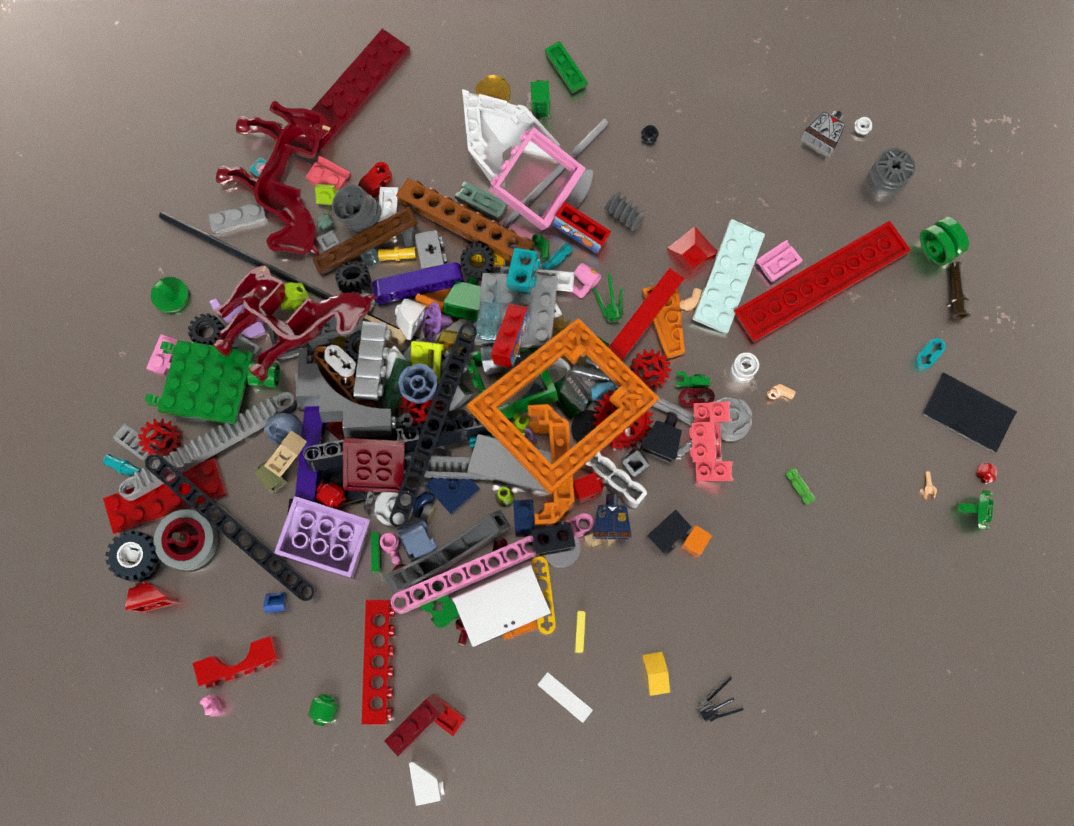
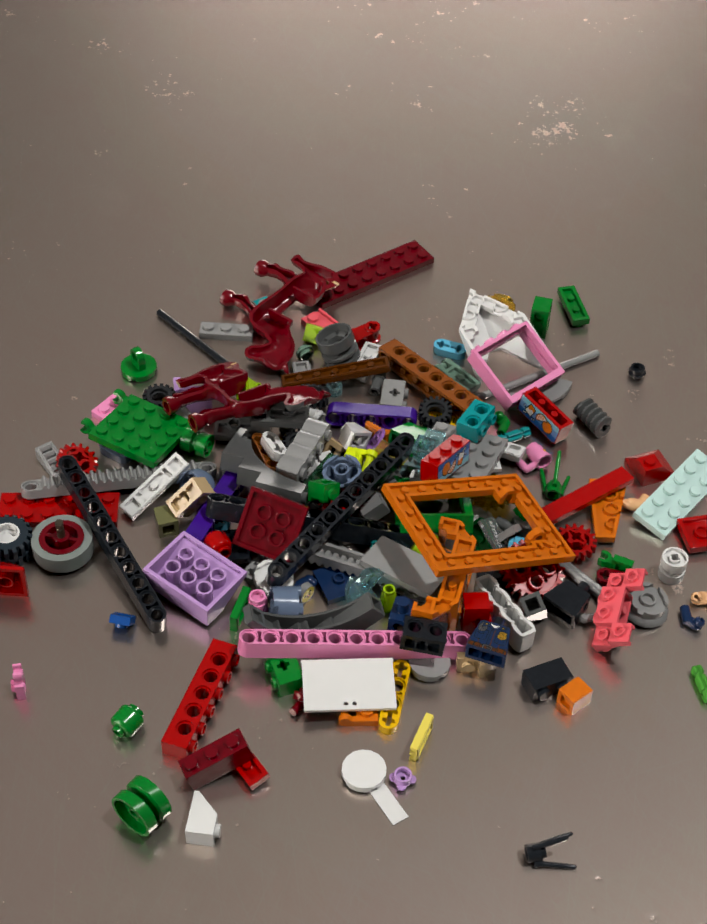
camera: 15 degrees right, 30 degrees down
teal pin [103,454,142,477] -> none
red arch [192,636,281,689] -> none
yellow pin [378,246,417,261] -> none
yellow slope [642,652,670,696] -> none
none -> green wheel [112,775,172,837]
none -> white plate [119,452,190,521]
none -> green brick [308,478,340,503]
none -> white tile [341,749,387,793]
none -> clear light blue brick [345,567,384,603]
none -> lavender plate [389,766,416,791]
none -> medium azure beam [433,339,466,360]
none -> light grey tile [497,523,523,542]
none -> dark blue arm [679,605,705,630]

